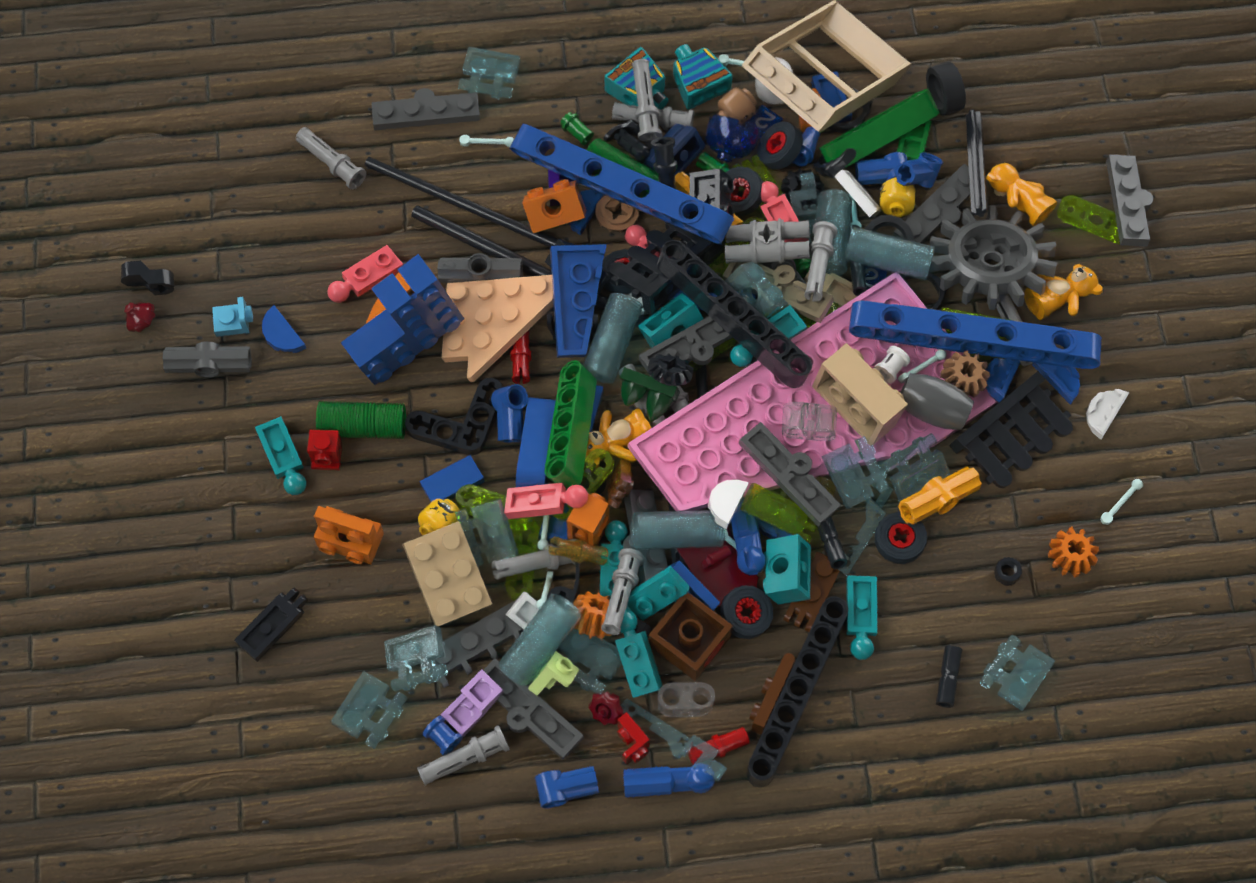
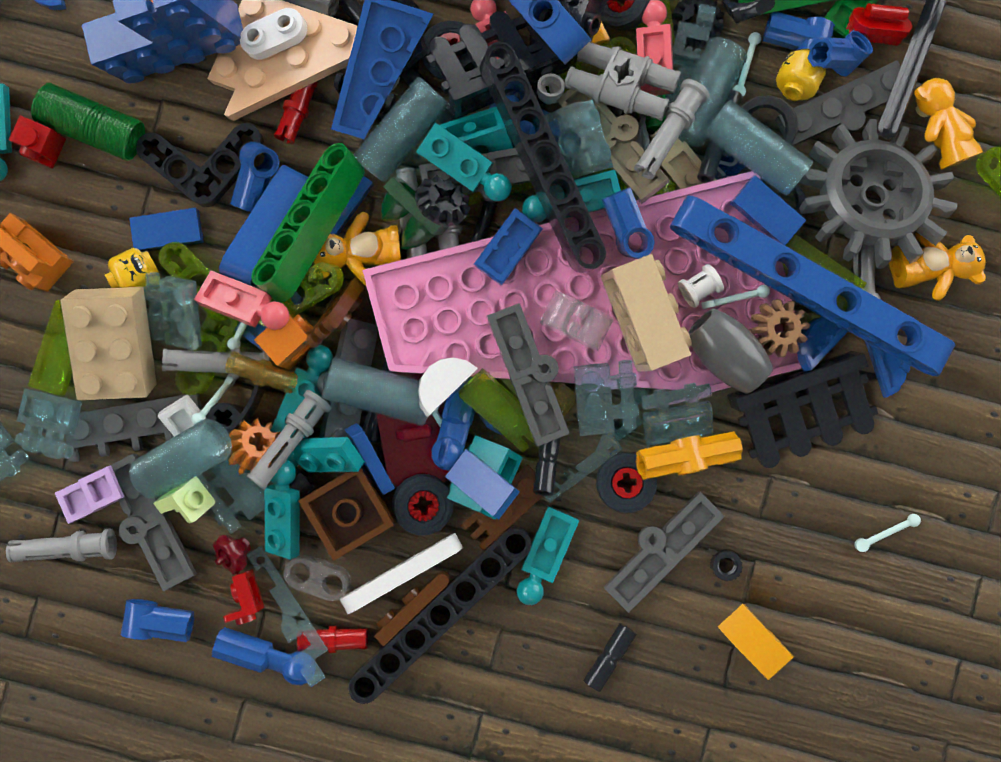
camera: 15 degrees right, 20 degrees up
blue bush [422,715,463,756] -> none
white tile [834,170,882,217] -> none
clear light blue plate [979,635,1055,711] -> none
orange gear [1048,527,1099,578] -> none
white tile [1086,389,1129,440] -> none
none -> clear neon green hinge [28,300,72,396]
none -> white plate [240,8,307,60]
none -> white beam [340,533,463,614]
none -> teal plate [416,122,512,201]
none -> tile [445,449,520,520]
none -> blue plate [473,208,543,286]
none -> white hinge [537,73,565,104]
none -> blue piece [601,188,655,258]
none -> dark grey hinge [603,491,725,613]
none -> light orange slope [718,604,794,680]
none -> blue tile [730,176,806,245]
none -> red piece [846,3,913,46]

